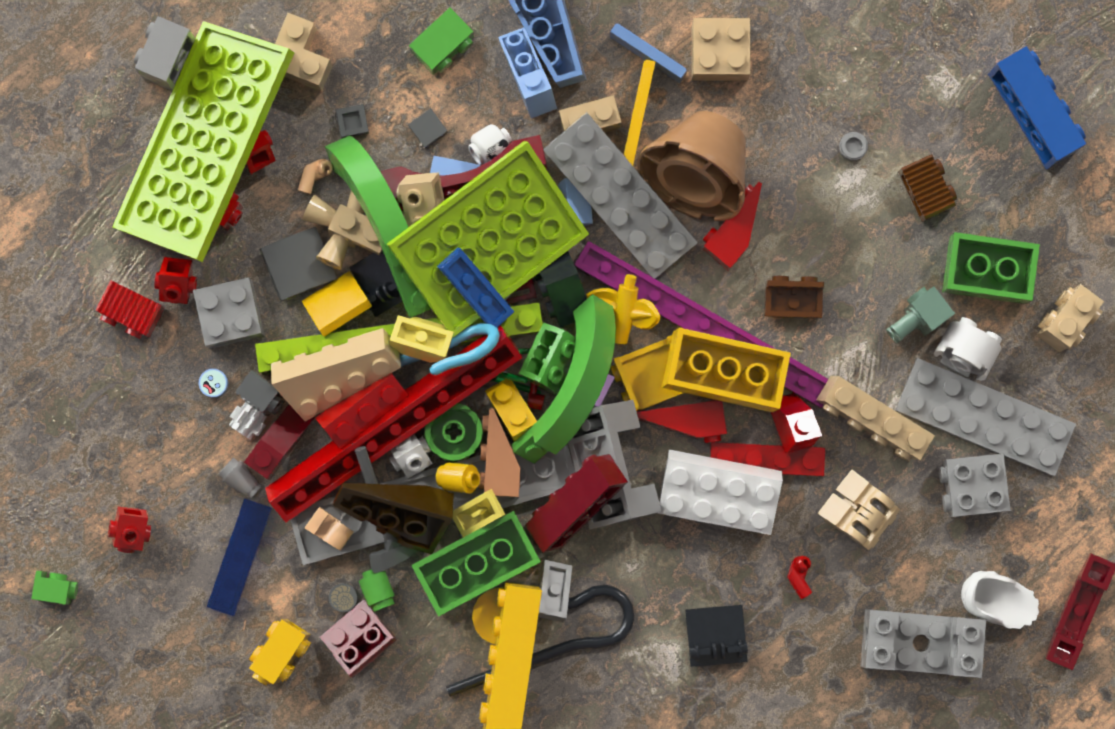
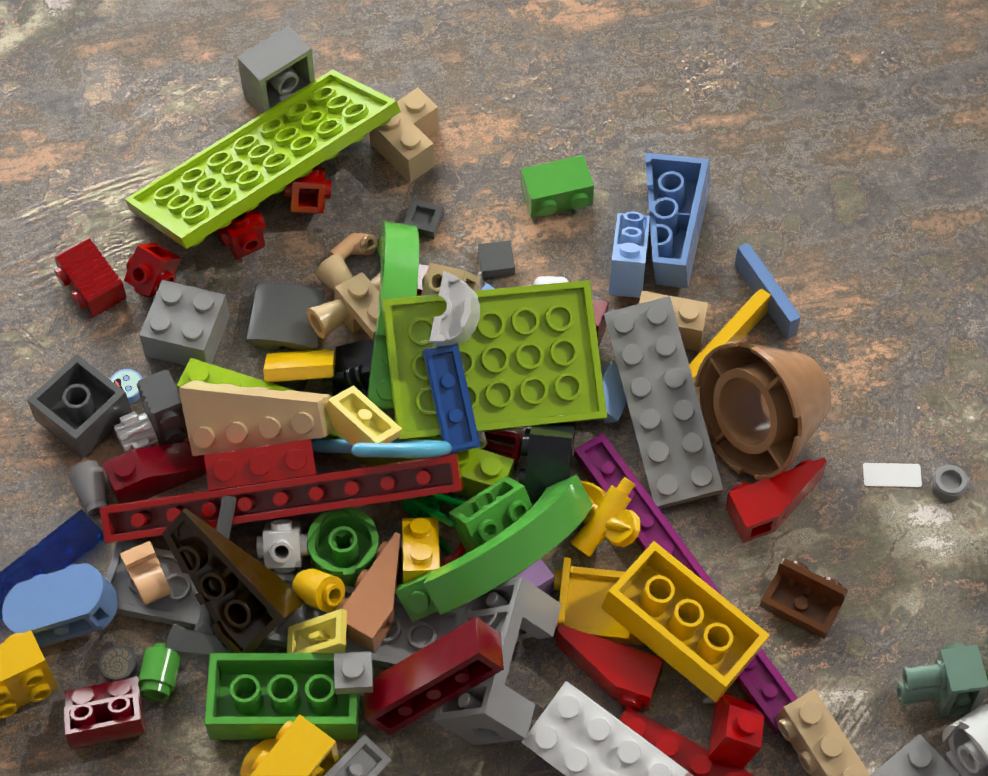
camera: 30 degrees right, 25 degrees down
tan brick [692,18,750,81] -> none
none -> medium blue brick [2,563,118,648]
none -> dark grey brick [27,354,132,459]
none -> light grey plate [334,651,373,694]
none -> white cylinder [430,271,480,347]
none -> white sticker [863,463,922,487]

